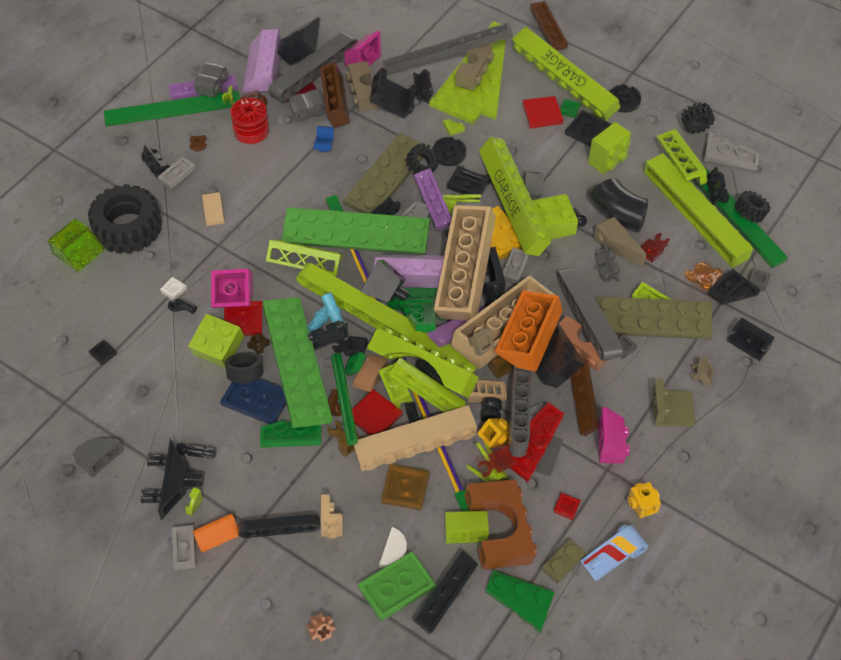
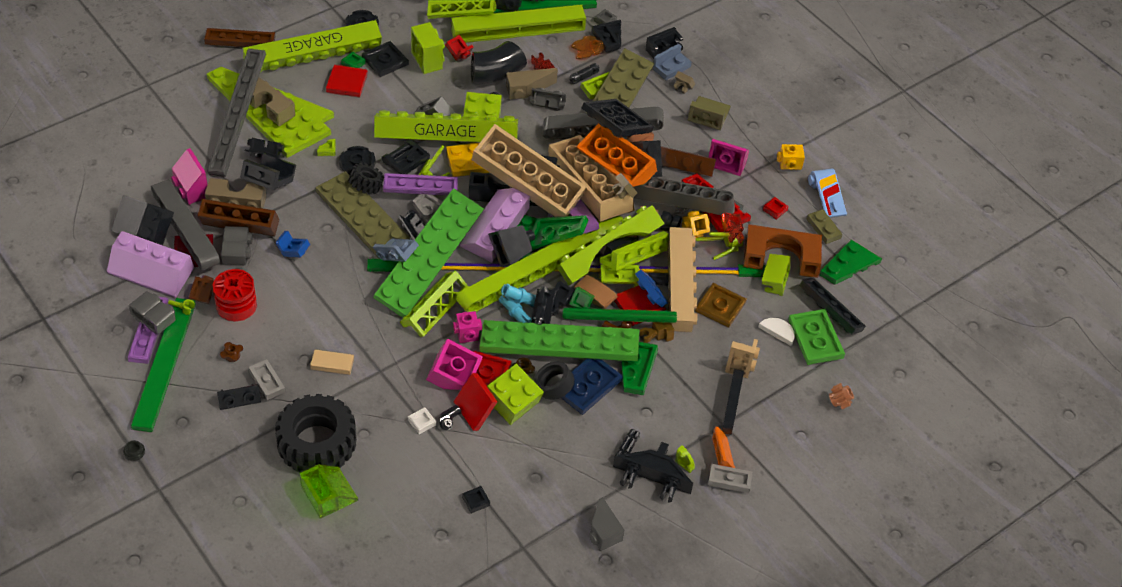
camera: 75 degrees left, 5 degrees down
none -> pearl dark grey plate [123,440,145,461]
none -> sand blue bracket [373,239,419,262]
none -> red bracket [445,35,474,61]
none -> dark pink brick [453,311,482,343]
none -> red tile [453,373,498,431]
none -> black axle [570,63,600,84]
none -> black plate [581,99,654,138]
none -> blue plate [635,269,669,307]
none -> sand blue bracket [653,44,692,80]

